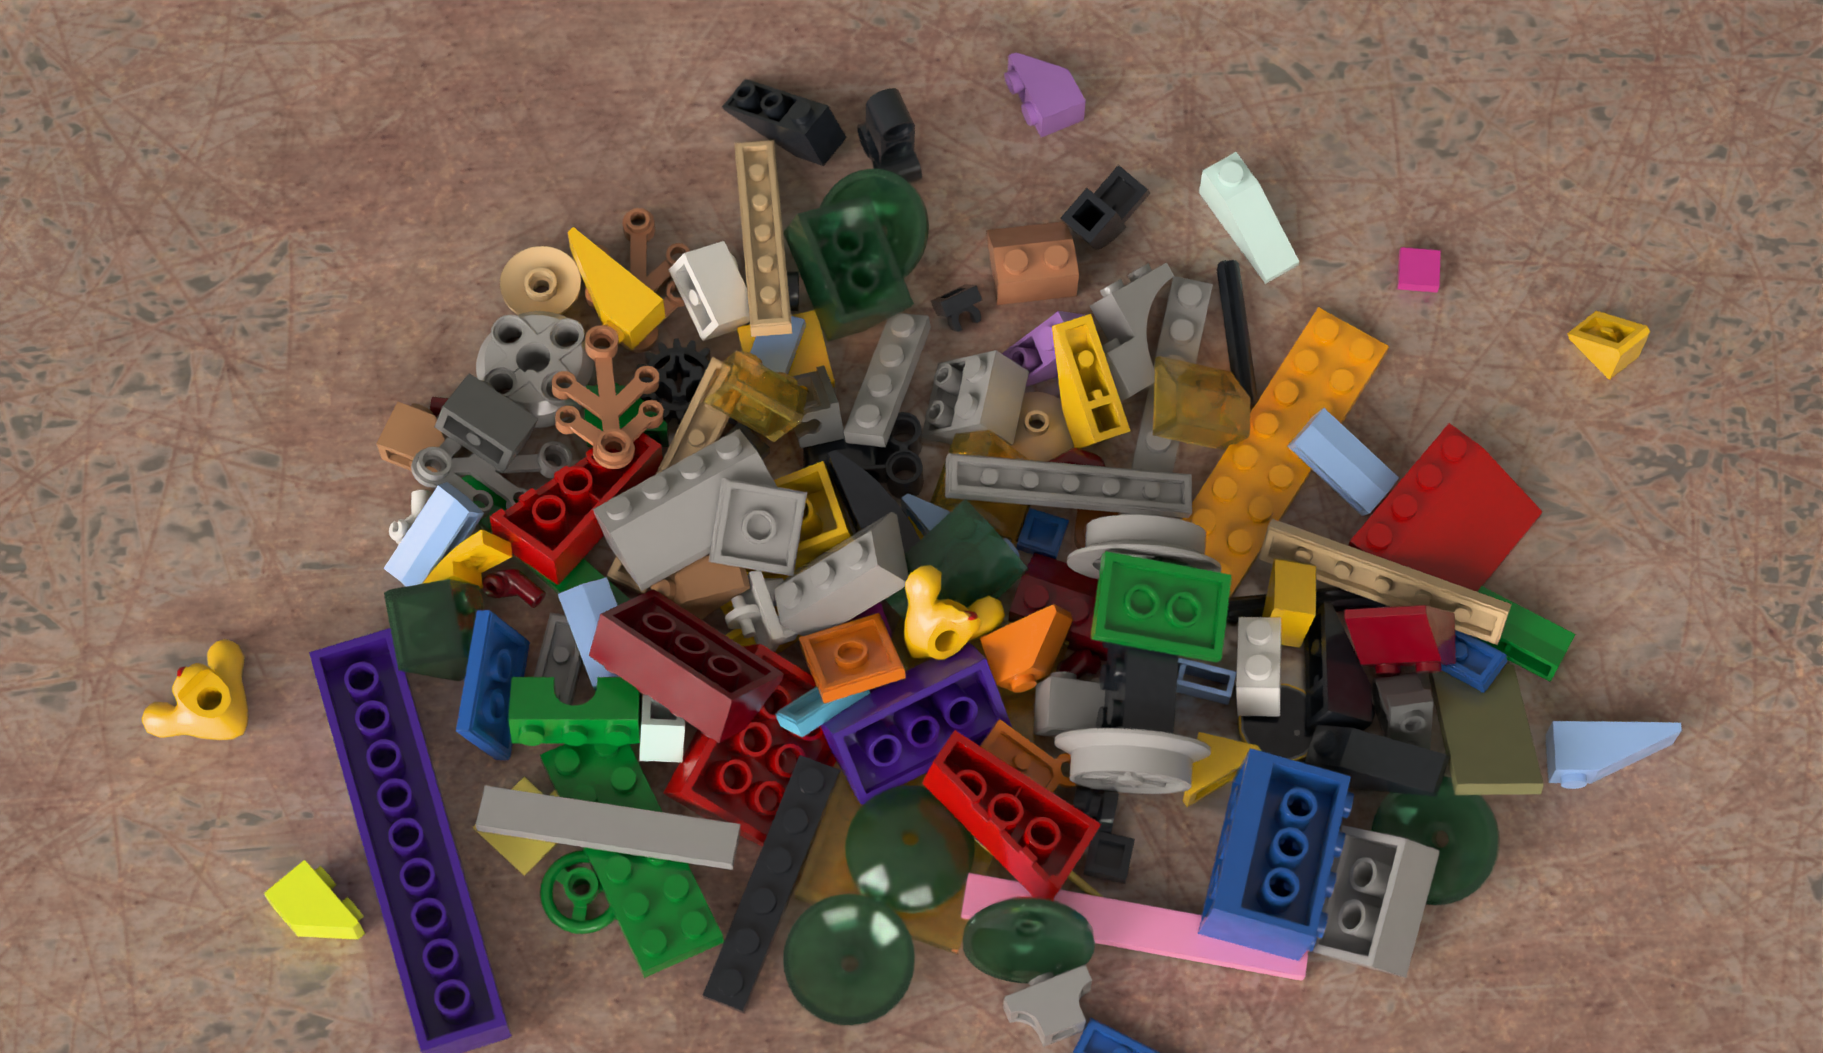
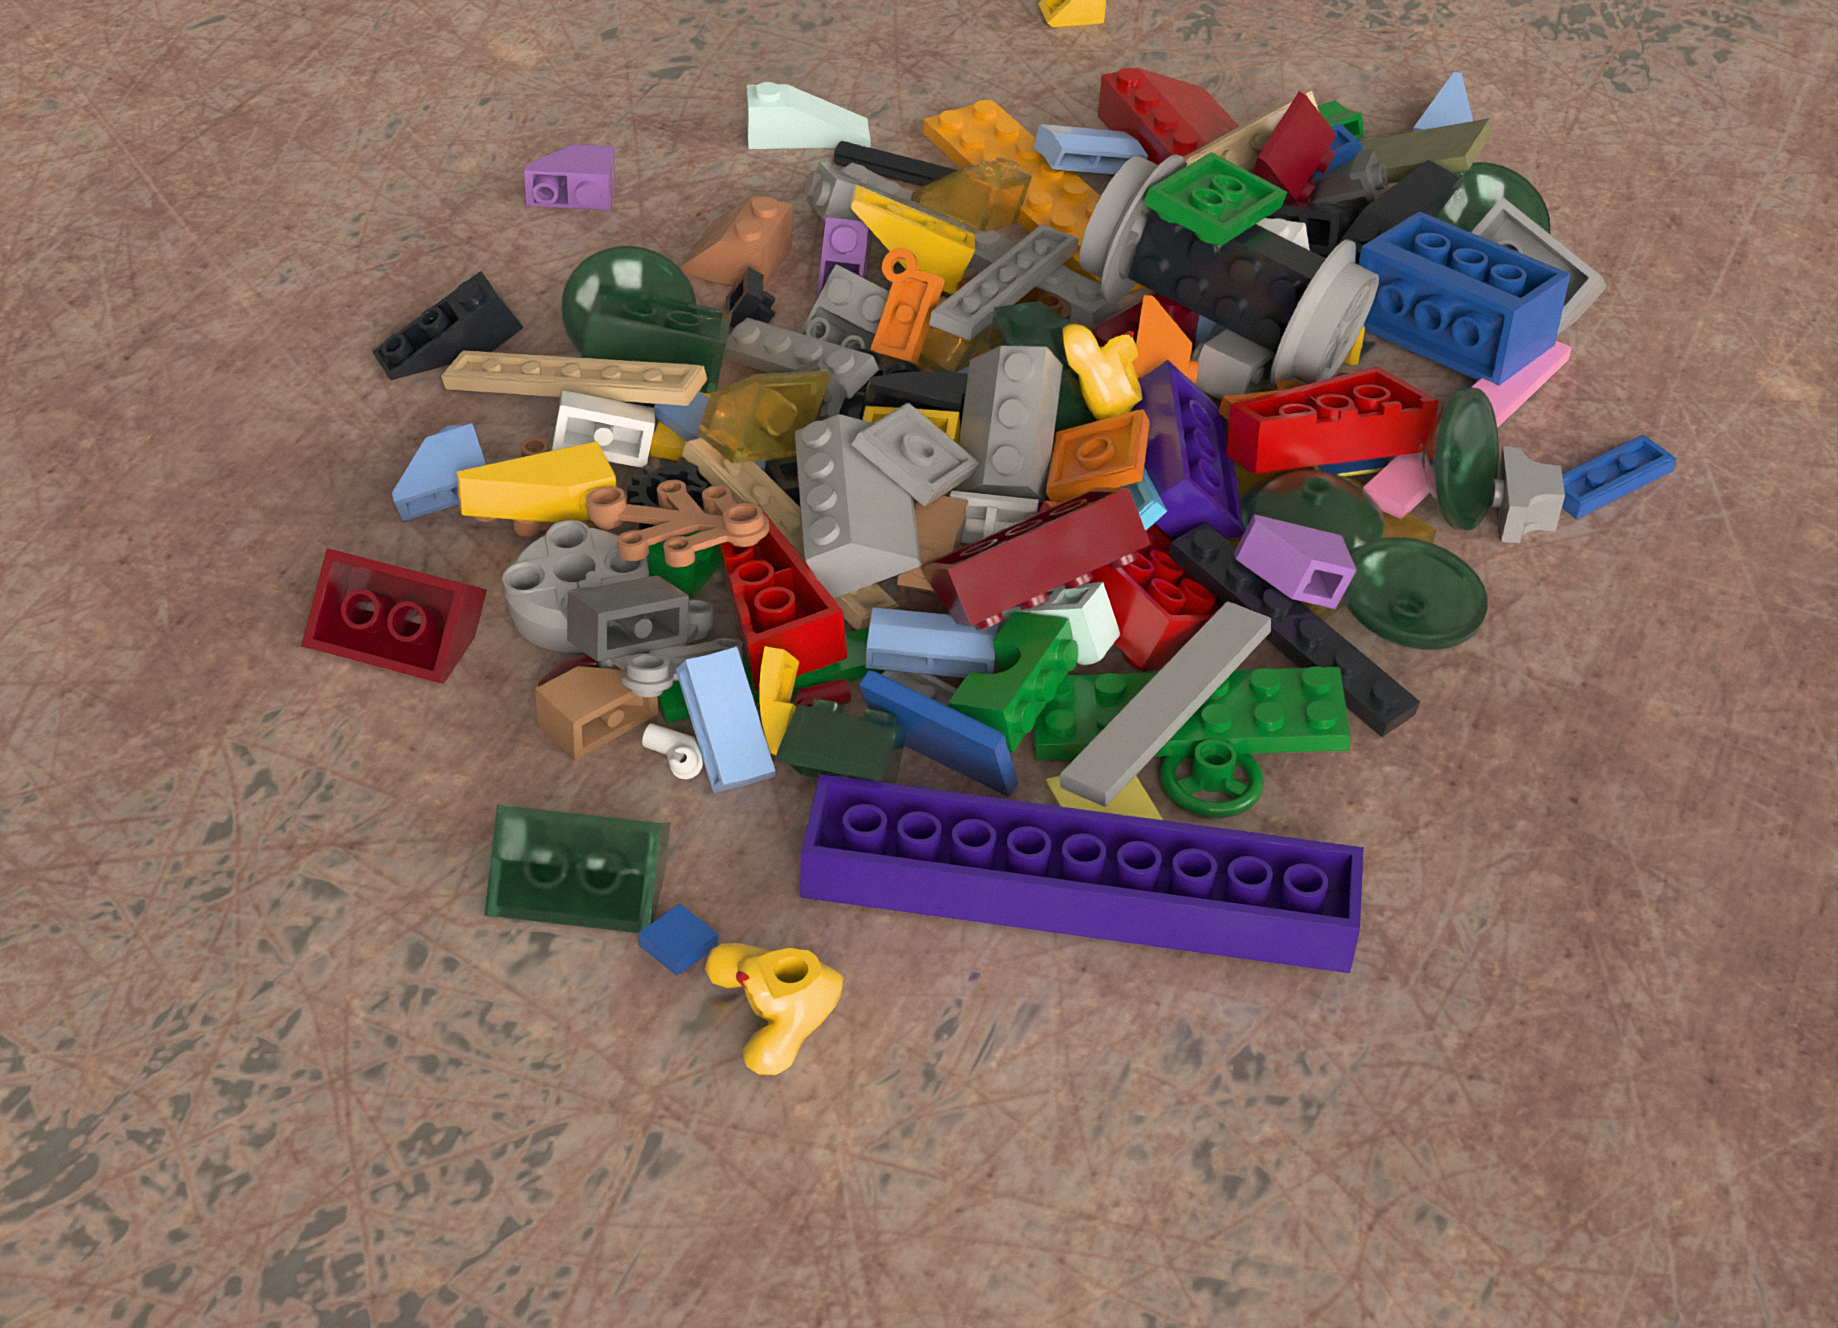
camera: 65 degrees left, 25 degrees down
neon yellow slope [264,860,365,939] -> none
tan dish [500,246,581,315] -> none
black piece [857,88,922,192] -> none
black brick [1061,165,1150,250] -> none
dark pink tile [1397,247,1441,293] -> none
none -> dark red slope [301,548,487,684]
none -> medium blue slope [392,423,486,522]
none -> clear green slope [484,804,671,933]
none -> blue tile [638,904,718,976]
none -> orange hinge [870,248,945,365]
none -> medium lavender slope [1233,514,1356,609]

